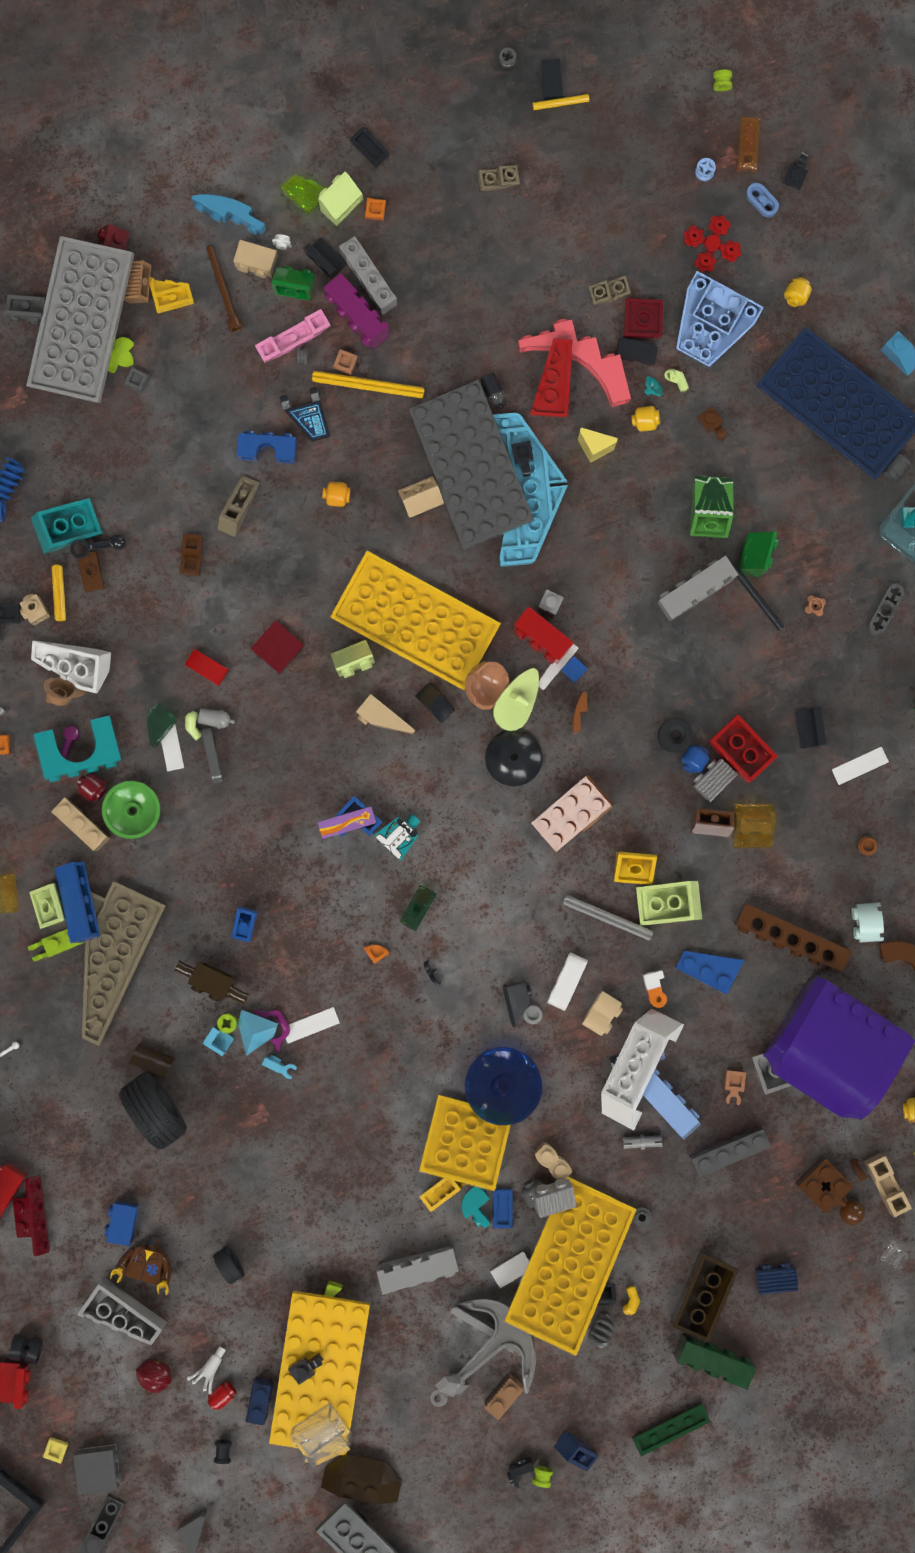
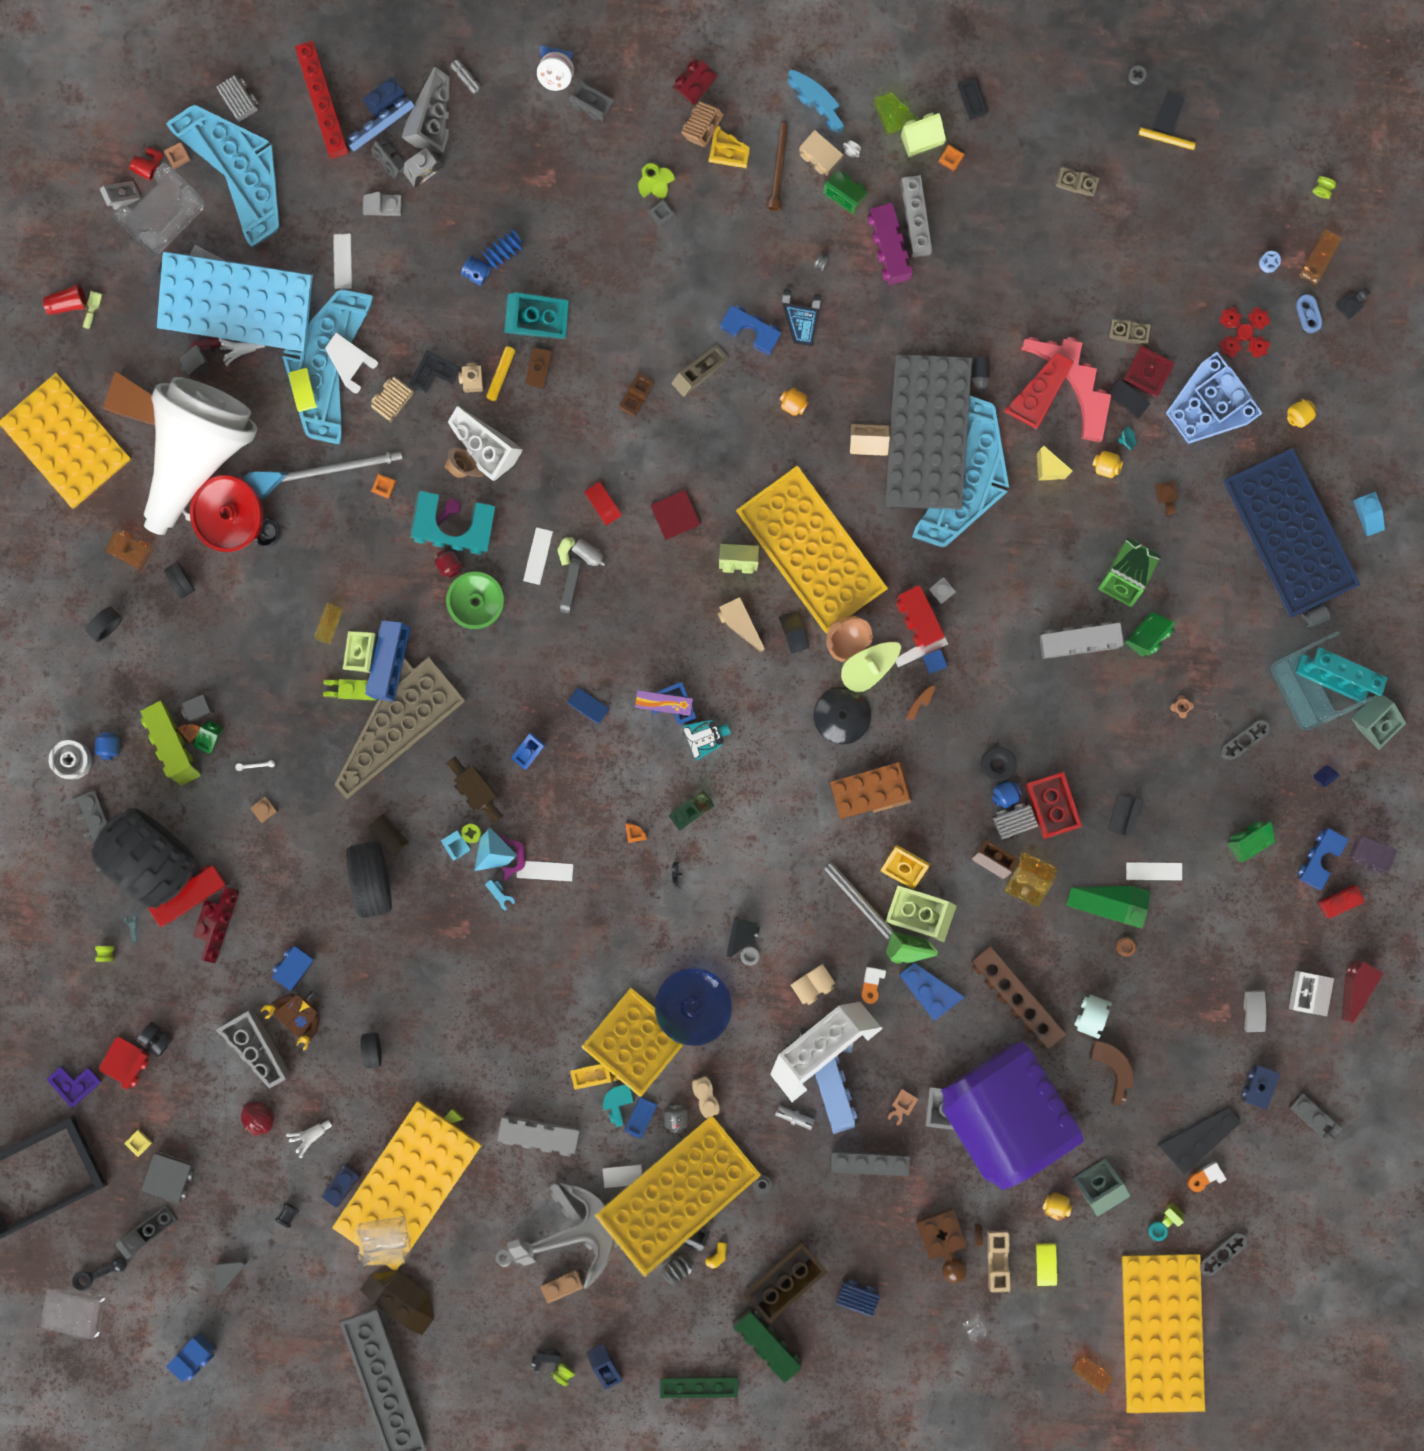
camera: 30 degrees right, 0 degrees up
light grey plate [26,236,134,404] -> none
tan arch [51,798,111,851] -> none
black piece [70,535,126,559] -> none
clear green slope [147,703,179,749] -> none
red brick [207,1381,237,1411] -> none
bright pink slope [255,309,331,363] -> none
black plate [288,1353,324,1385] -> none
black panel [304,238,347,280] -> none
yellow axle [312,371,424,398] -> none
nougat plate [333,349,358,375] -> none
black plate [511,441,534,477] -> none
light grey brick [531,1179,577,1218] -> none
white beam [547,952,588,1011] -> none
yellowish green arm [664,369,689,392] -> none
black bar [735,567,784,630] -> none
none -> medium nougat plate [250,796,278,823]
none -> blue slope [567,688,610,725]
none -> bright green slope [886,931,938,964]
none -> green wedge [1066,886,1151,929]

